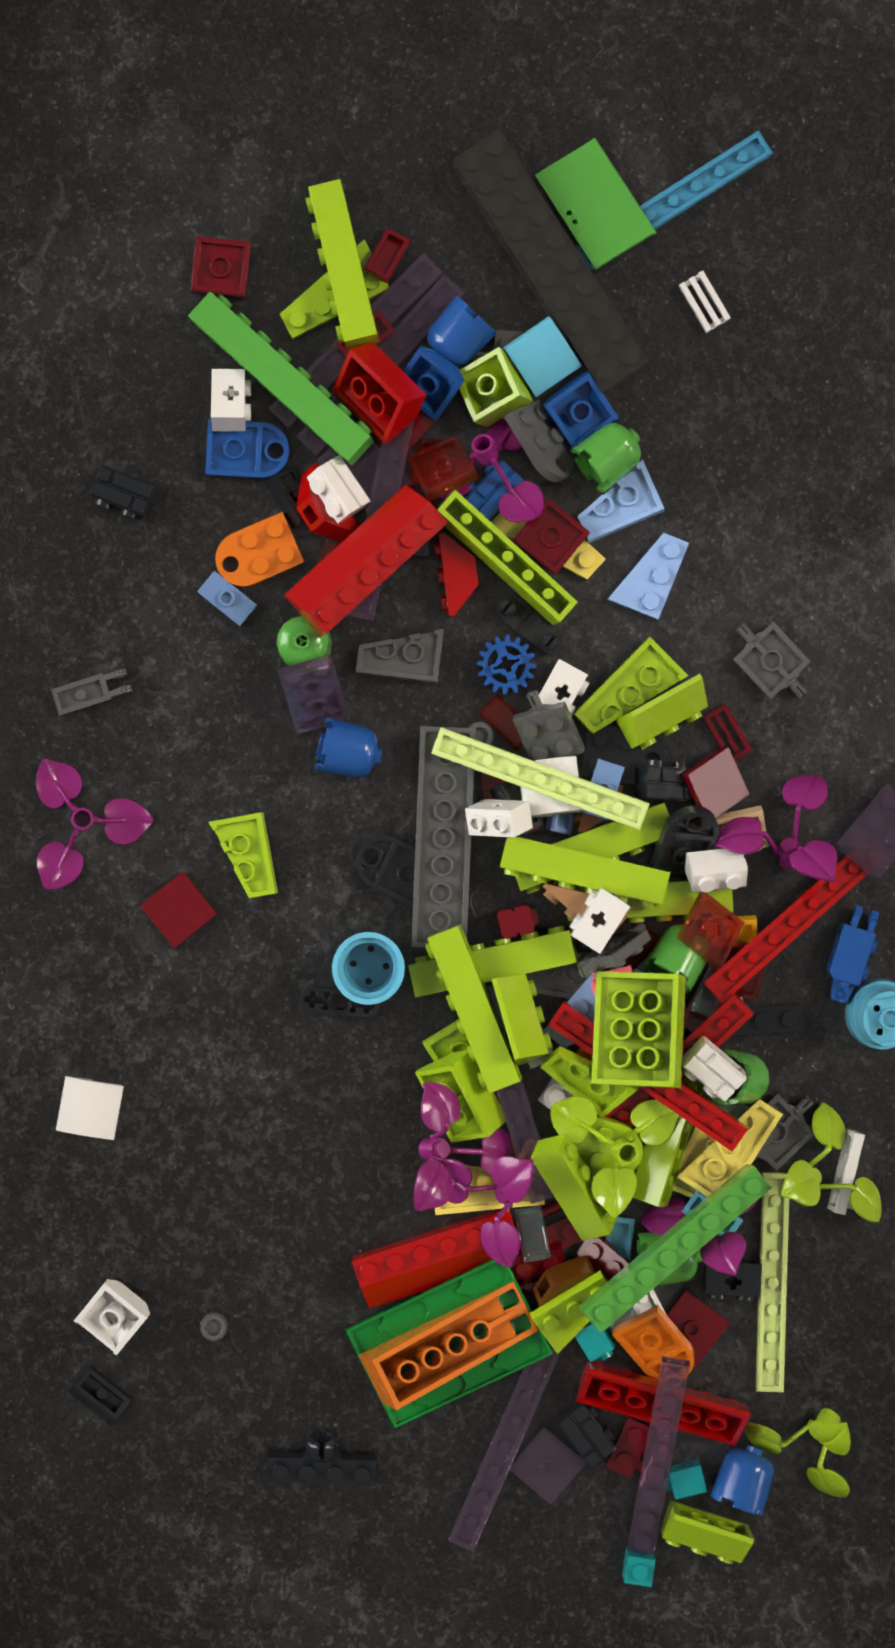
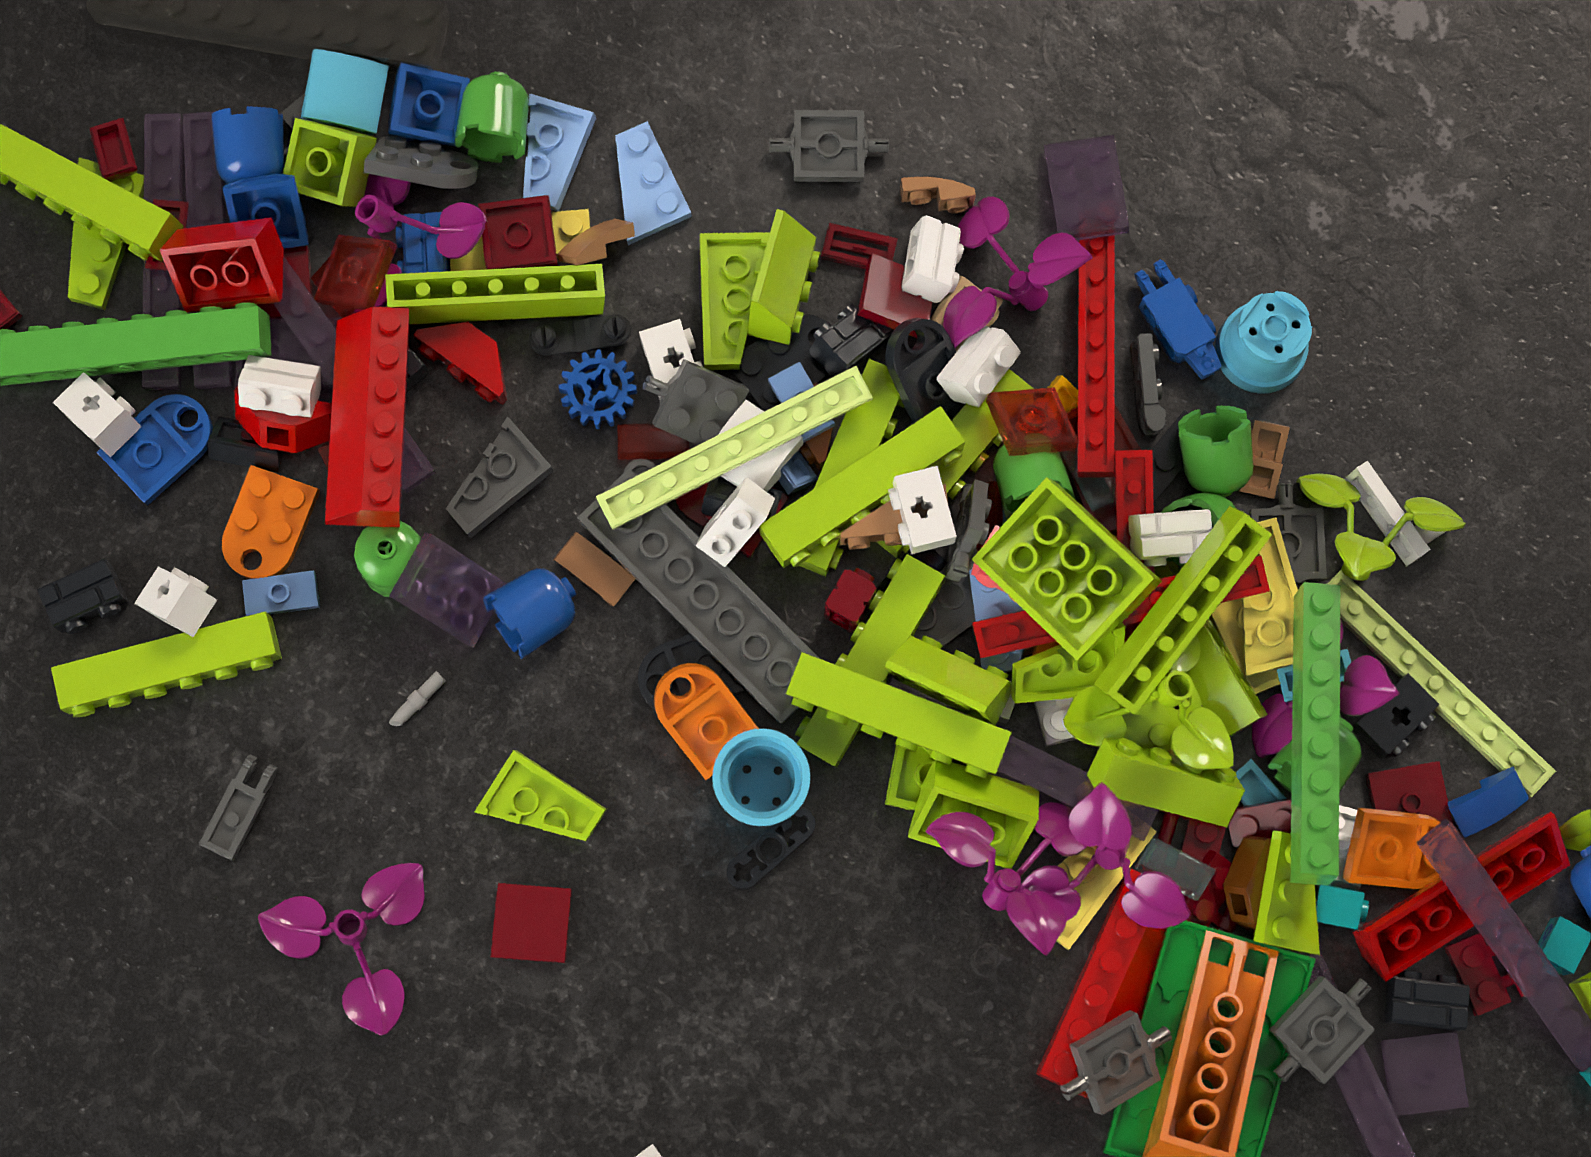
camera: 50 degrees left, 10 degrees down
none -> lime brick [51,611,282,718]
none -> white brick [135,567,217,637]
none -> light grey piece [389,671,446,726]
none -> medium nougat slope [553,532,635,606]
none -> medium nougat slope [557,219,635,265]
none -> orange plate [654,663,759,780]
none -> medium nougat slope [900,177,976,213]
none -> white brick [901,215,964,303]
none -> dark grey plate [1060,1011,1172,1115]
none -> lime brick [1094,506,1272,715]
none -> dark grey hinge [1130,333,1167,438]
none -> bright green cylinder [1178,405,1253,497]
none -> medium nougat slope [1239,419,1290,499]
none -> dark grey plate [1269,976,1375,1084]
none -> blue slope [1447,766,1529,838]

